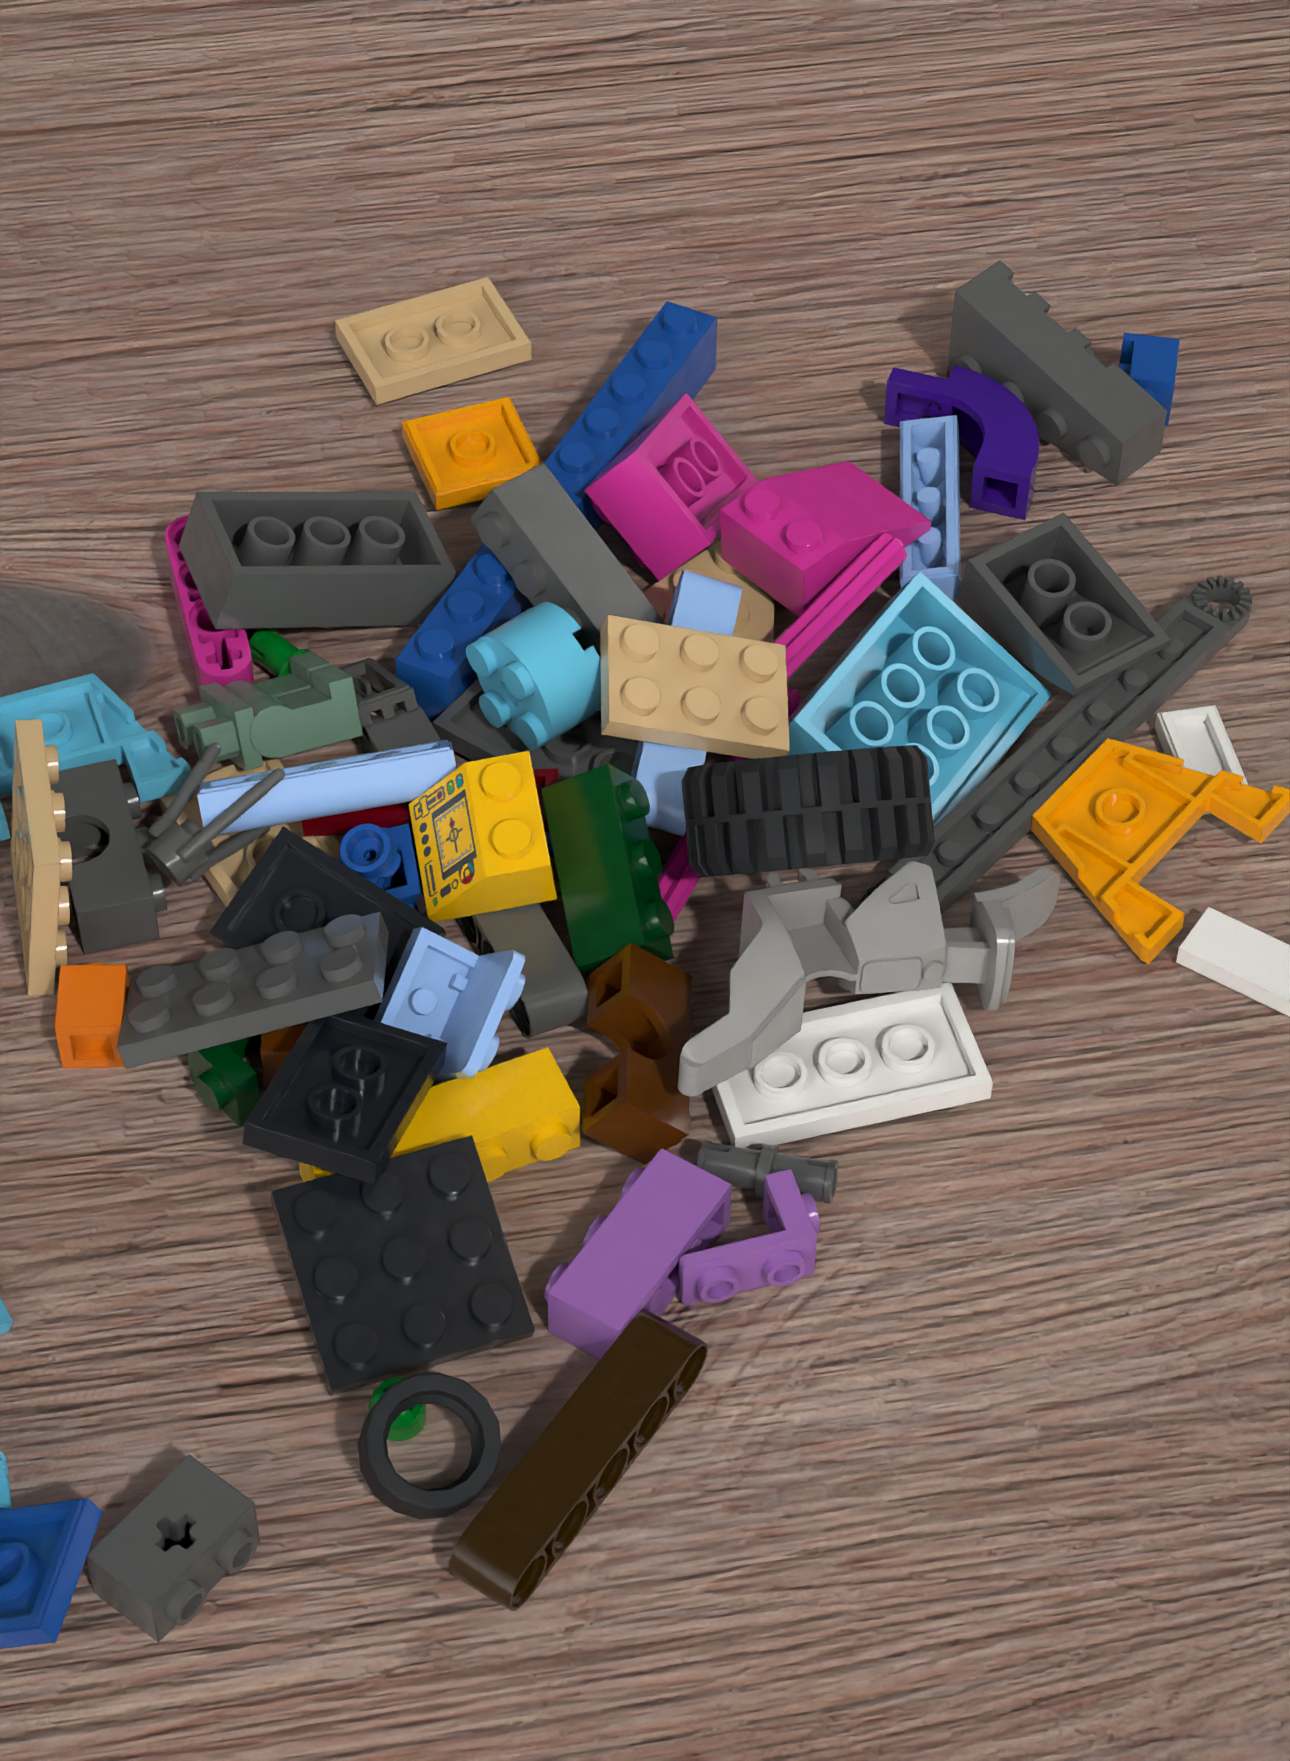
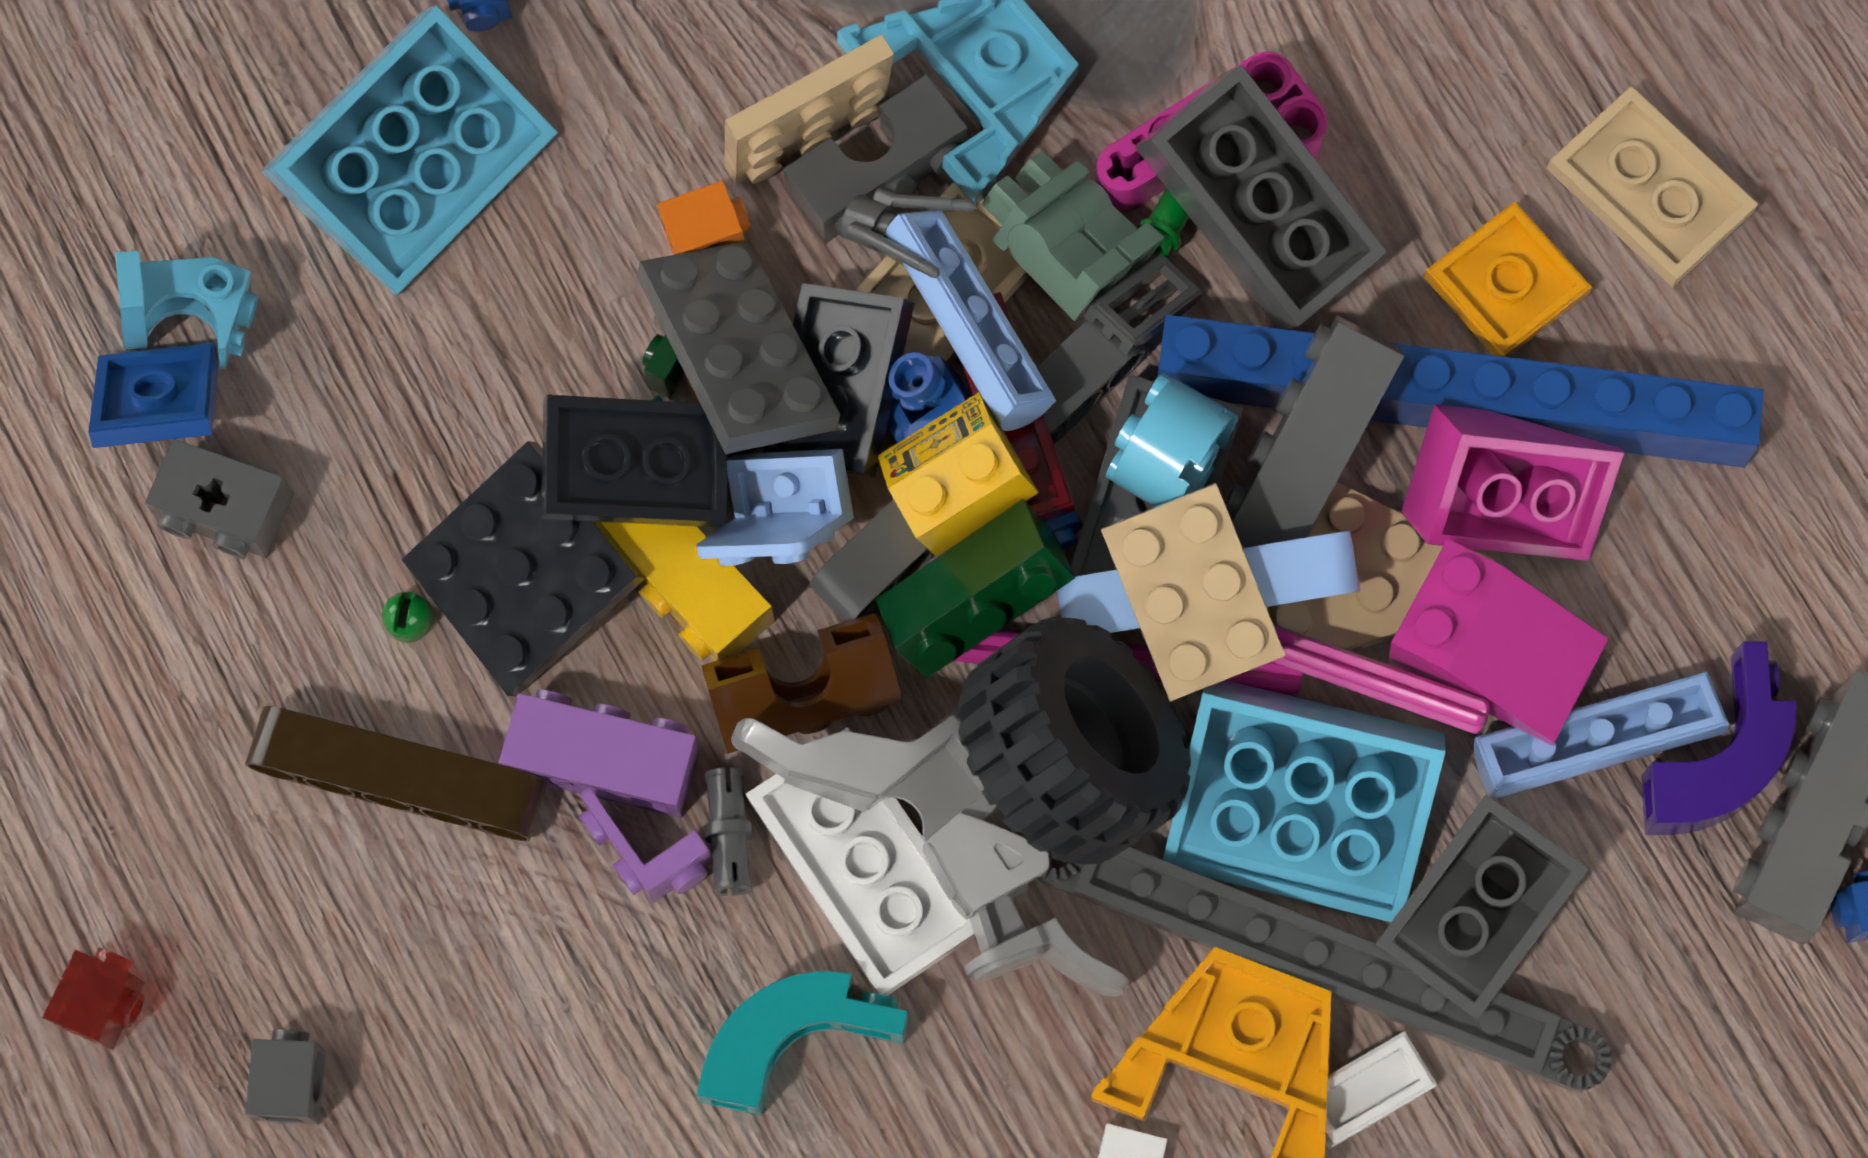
camera: 75 degrees right, 25 degrees up
black tyre [358,1373,502,1519] -> none
none -> dark grey brick [245,1029,326,1125]
none -> teal arch [696,971,909,1116]

